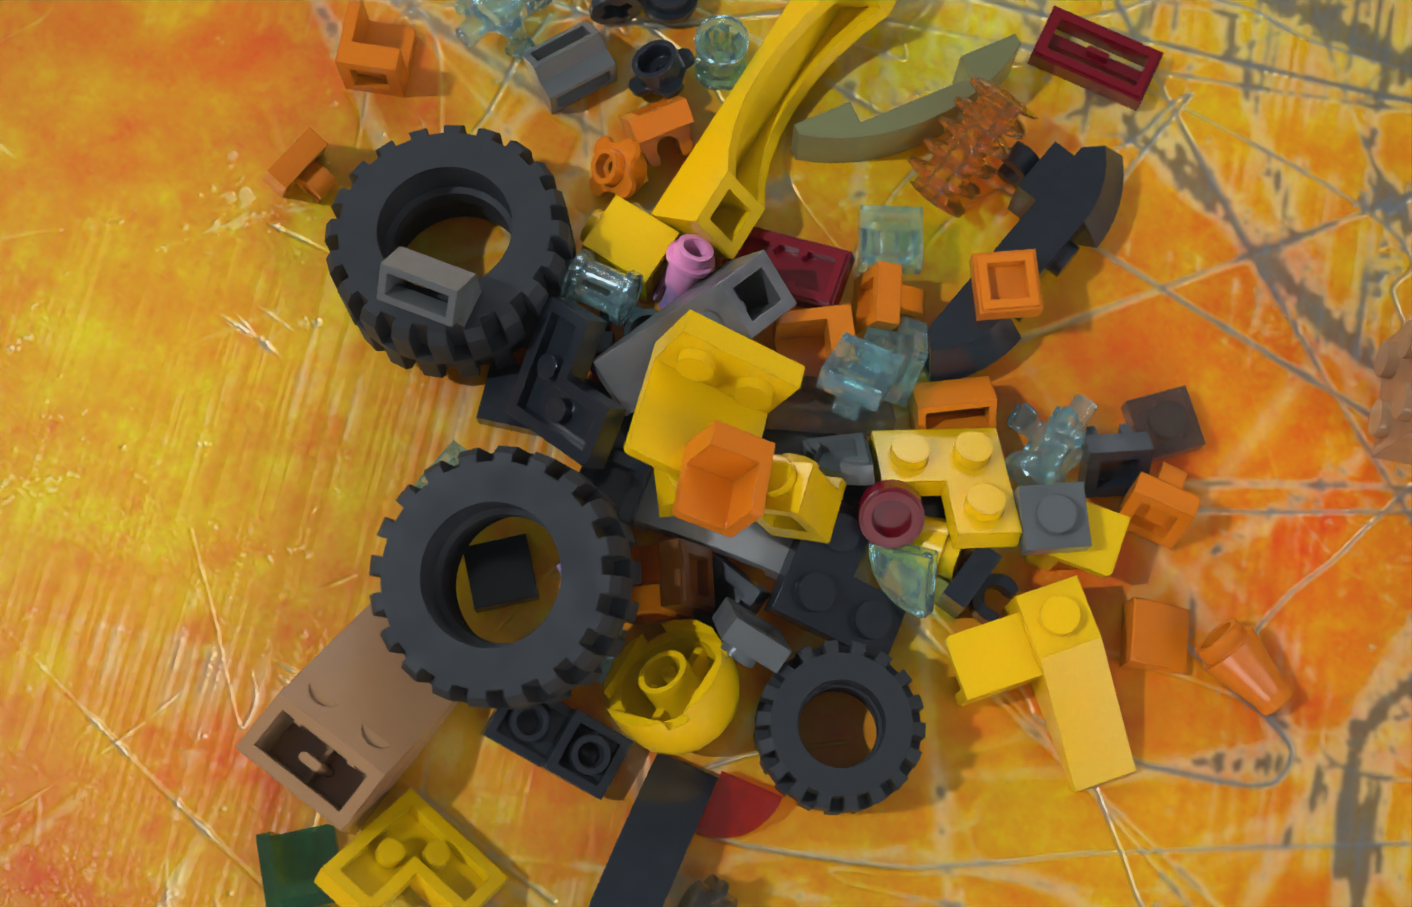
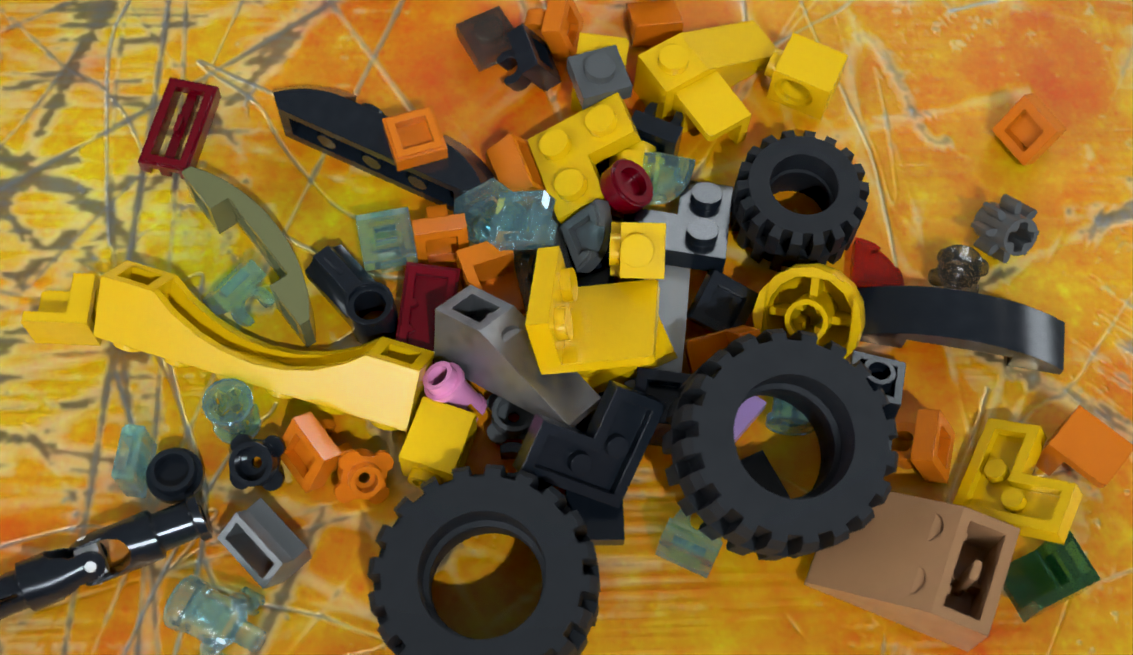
camera: 105 degrees left, 10 degrees down
dark grey piece [376,246,482,327] -> none
clear light blue bush [561,249,643,327] -> none
reddish brown tile [658,538,715,615] -> none
orange panel [672,420,776,538] -> none
dark grey plate [712,597,792,673] -> none
clear orange piece [908,75,1038,218] -> none
black tile [996,140,1075,219] -> none
clear light blue piece [1004,394,1098,486] -> none
none -> clear light blue tile [202,259,275,327]
none -> black piece [305,244,399,345]
none -> yellow brick [764,32,849,120]
none -> orange tile [891,409,955,483]

